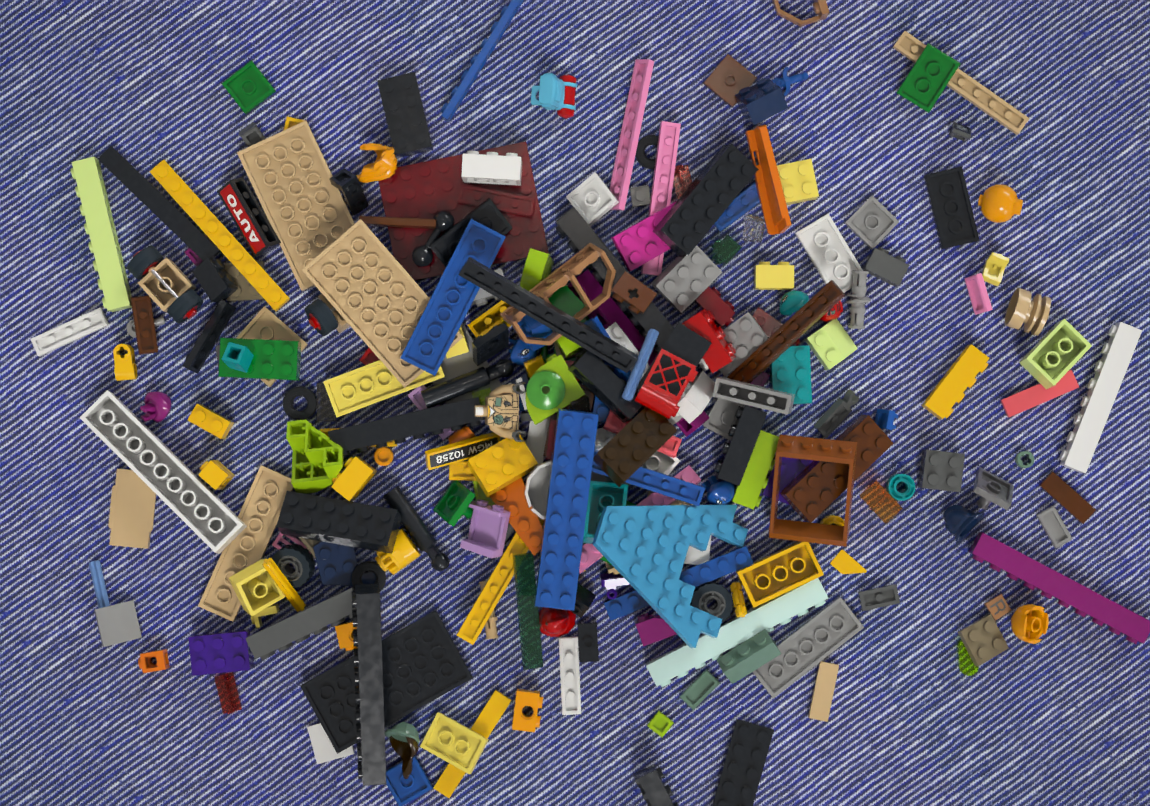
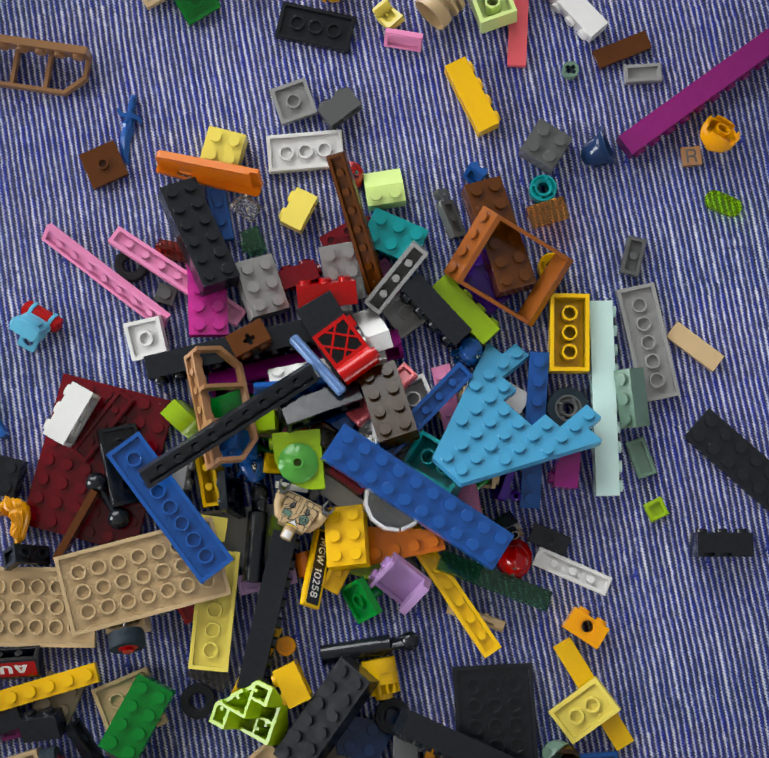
camera: 60 degrees left, 5 degrees down
teal brick [221,342,254,373] -> none
yellow axle [730,582,747,618] -> none
dark blue brick [734,78,788,125] -> none
teal piece [779,290,809,316] -> none
yellow sticker [830,550,867,574] -> none
light grey piece [846,270,871,329] -> none
dark tan plate [958,614,1009,667] -> none
flat silver tile [973,467,1014,510] -> none

